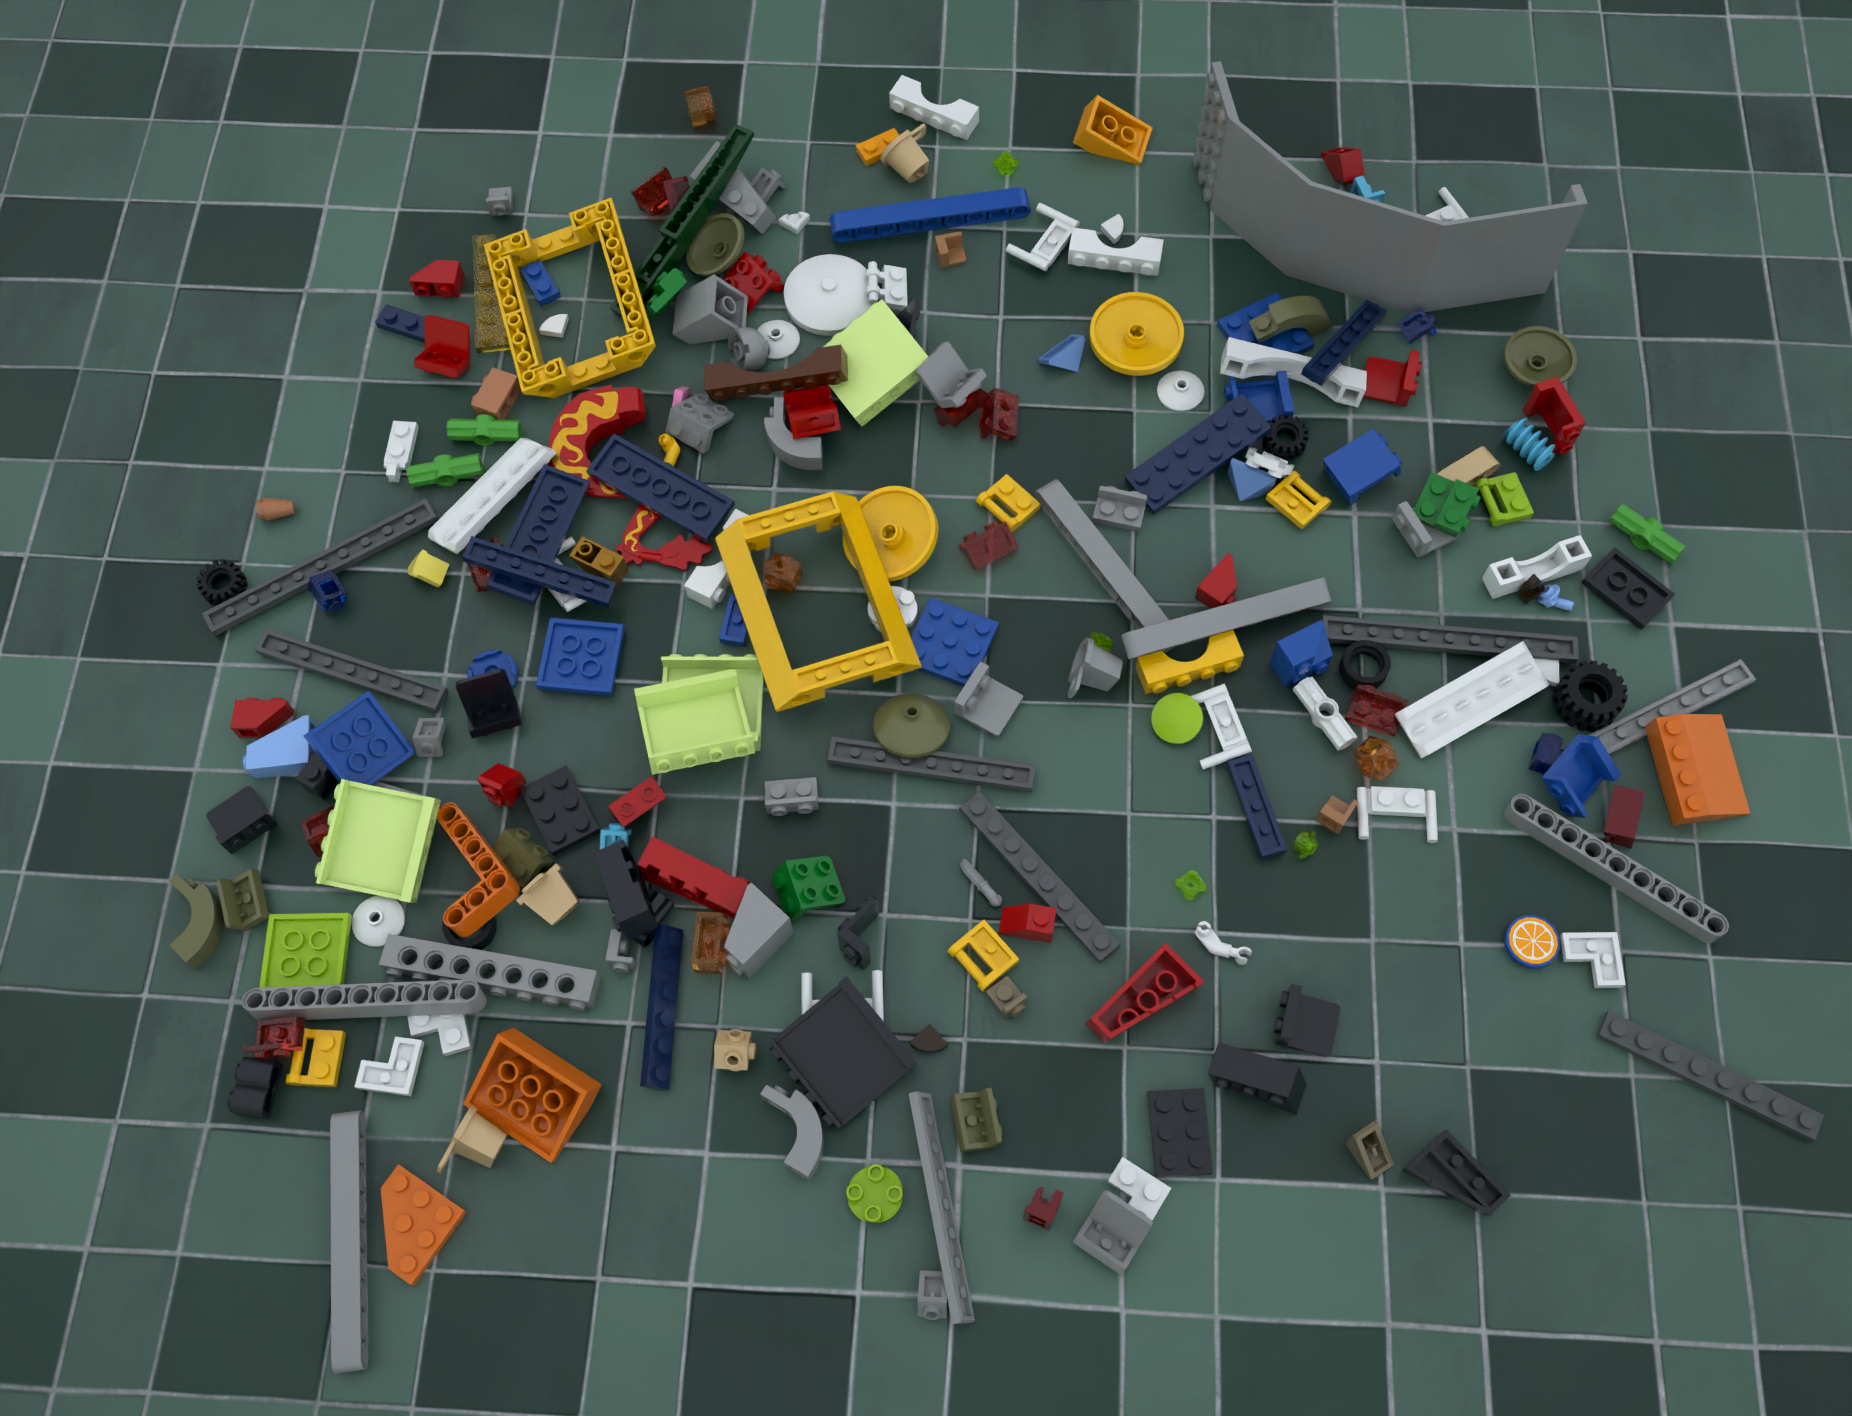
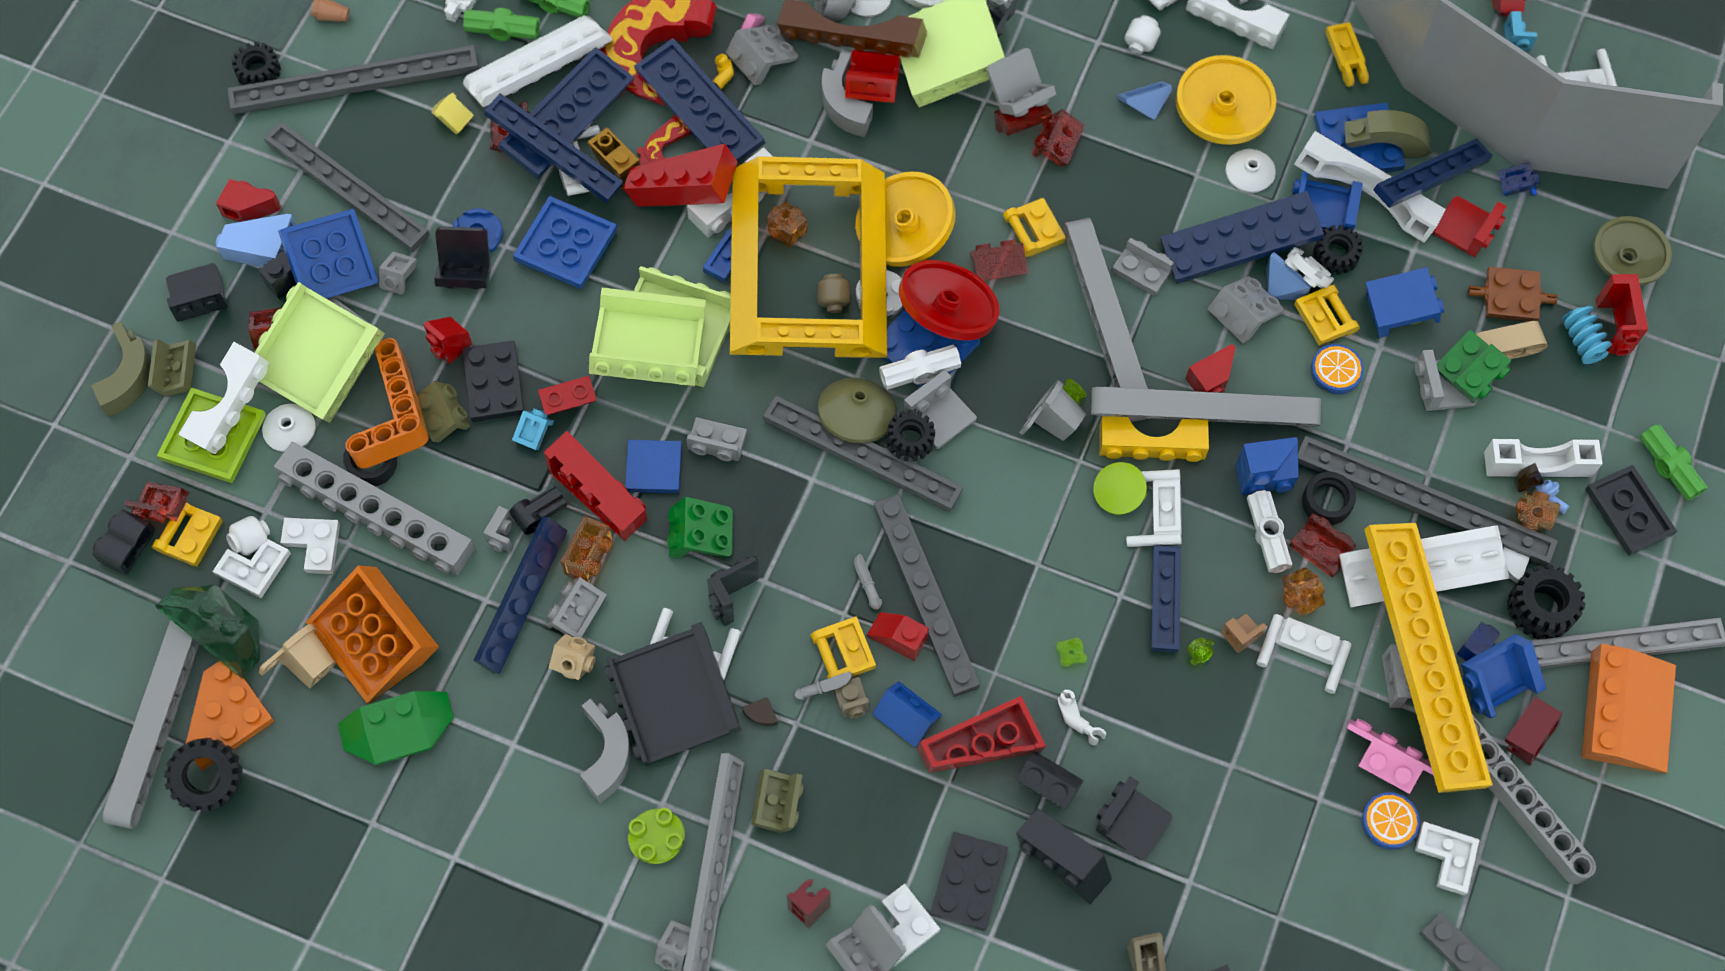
camera: 15 degrees right, 0 degrees up
light grey beam [242,979,487,1022] -> none
clear blue brick [308,569,347,611] -> none
tan container [516,863,580,925] -> none
black wedge [594,840,658,940] -> none
light grey slope [724,883,794,979] -> none
lime plate [1474,472,1534,527] -> none
none -> clear green wedge [155,585,260,678]
none -> black tyre [164,738,242,812]
none -> white arch [178,342,270,454]
none -> white head [226,516,270,556]
none -> green wedge [338,691,454,766]
none -> light grey bracket [545,577,606,638]
none -> red wedge [623,144,738,207]
none -> blue tile [625,440,682,493]
none -> light grey piece [794,671,852,700]
none -> dark tan head [817,274,851,313]
none -> blue panel [873,681,942,747]
none -> white piece [879,344,961,390]
none -> black tyre [886,410,936,462]
none -> red dish [899,260,1000,340]
none -> black brick [1017,751,1084,809]
none -> white head [1125,16,1161,54]
none -> light grey bracket [1208,277,1284,344]
none -> tile [1310,344,1364,394]
none -> yellow hinge [1325,22,1369,87]
none -> bright pink bracket [1347,719,1433,794]
none -> yellow plate [1364,523,1493,793]
none -> light grey bracket [1382,644,1412,708]
none -> dark orange plate [1468,266,1558,322]
none -> clear orange brick [1515,490,1561,531]

